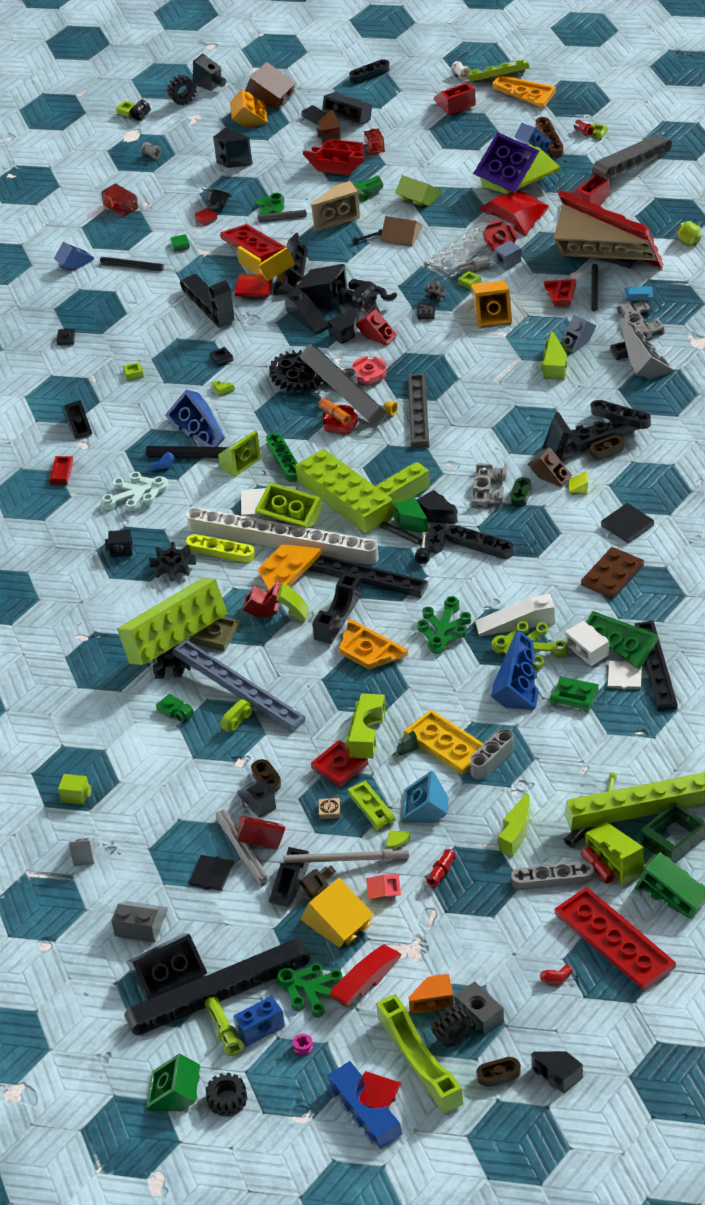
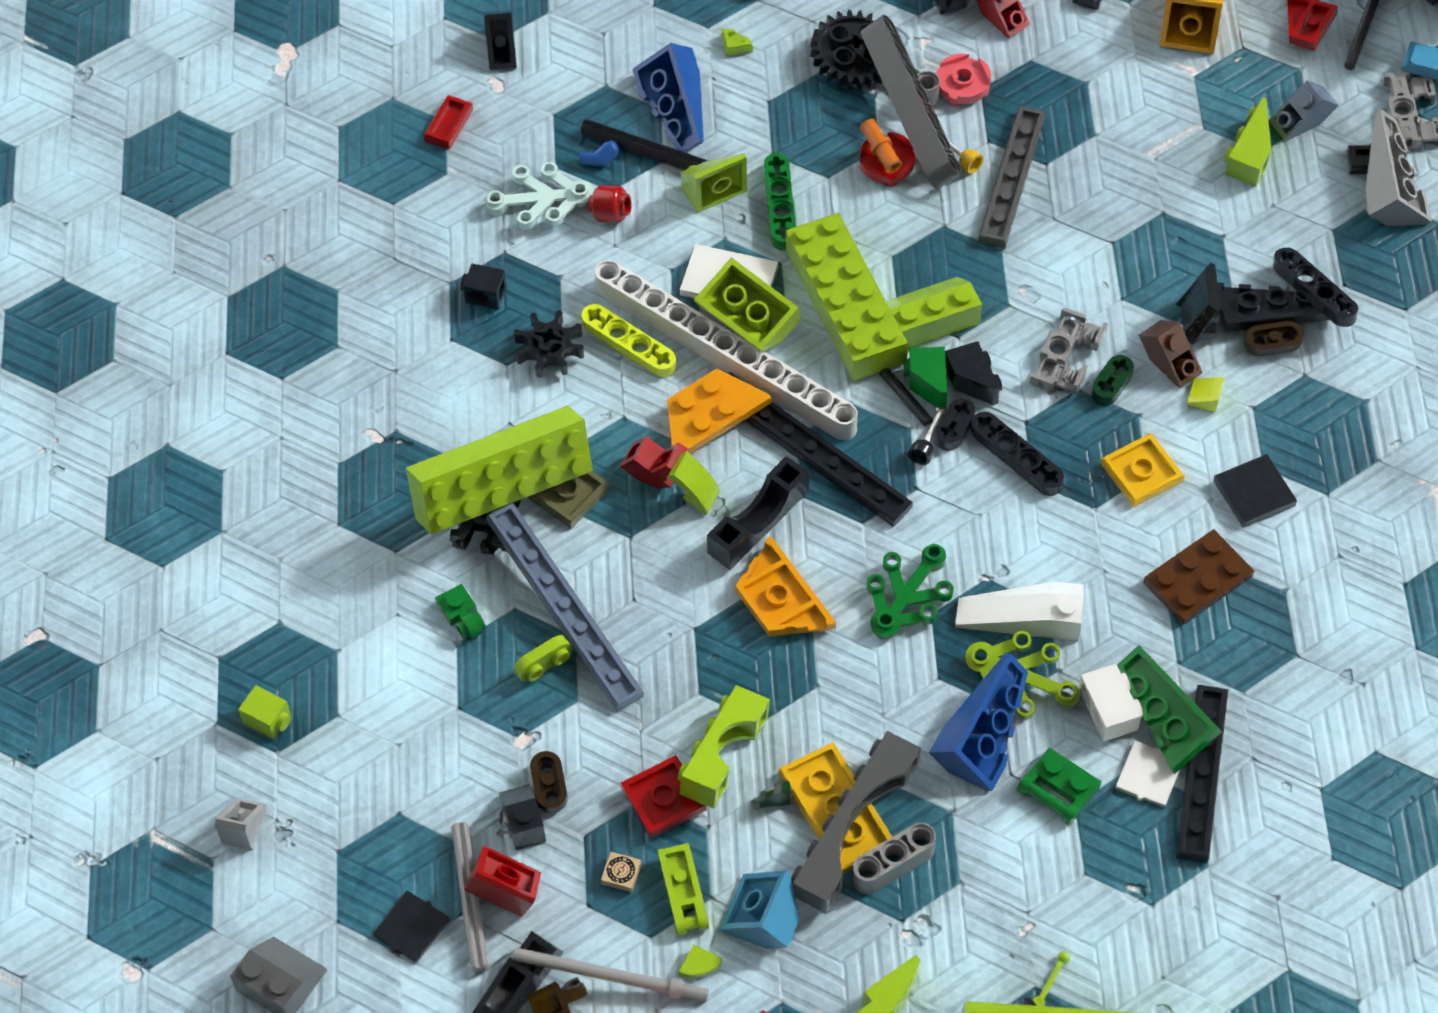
camera: 15 degrees right, 15 degrees up
none -> red head [588,185,632,223]
none -> dark grey arch [791,731,921,914]
none -> yellow tile [1101,433,1185,508]

